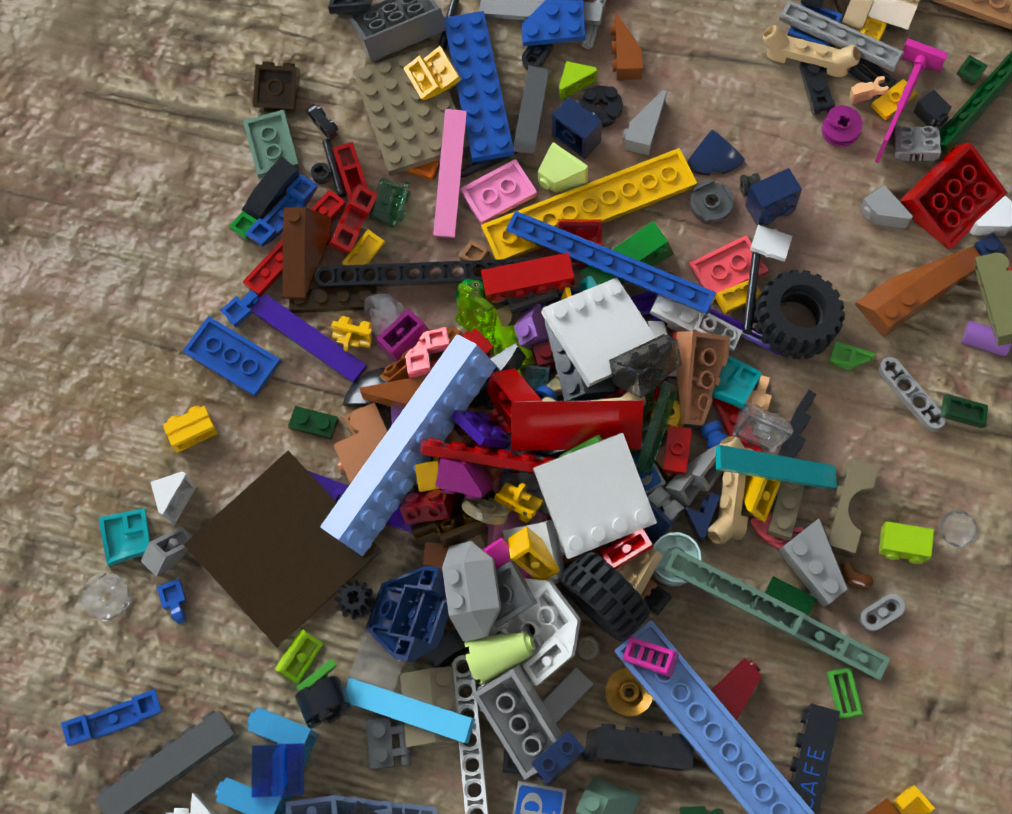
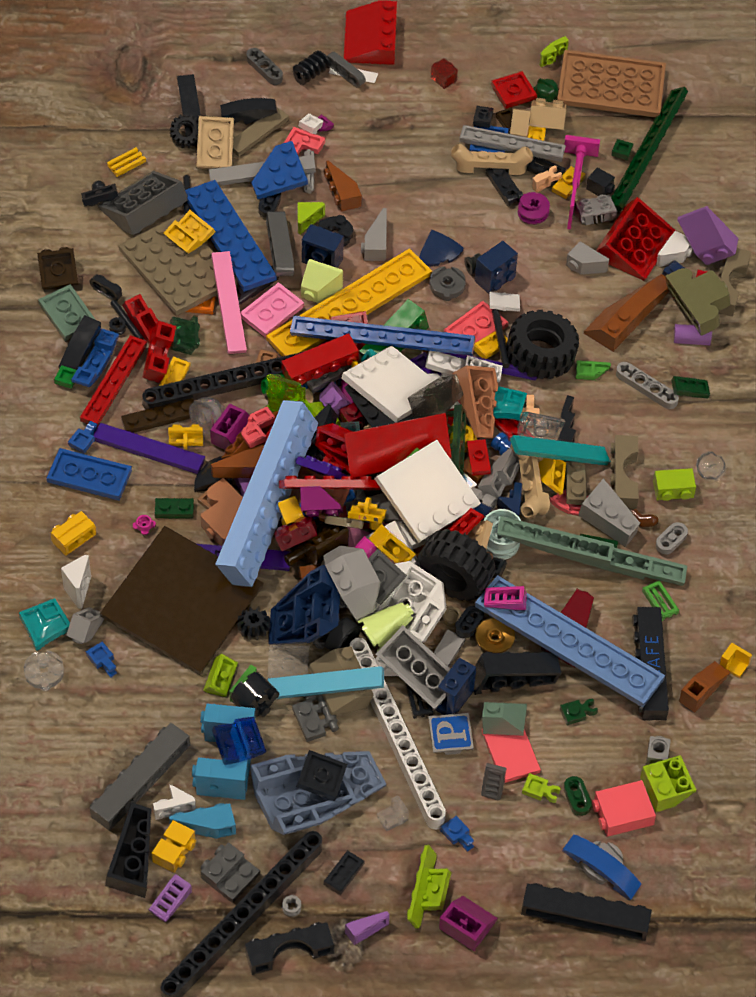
camera: 25 degrees left, 15 degrees down
blue slope [61,689,162,746] -> none
reddish brown wedge [283,207,332,299] -> none
none -> dark pink plate [133,515,156,535]
none -> black plate [455,606,484,638]

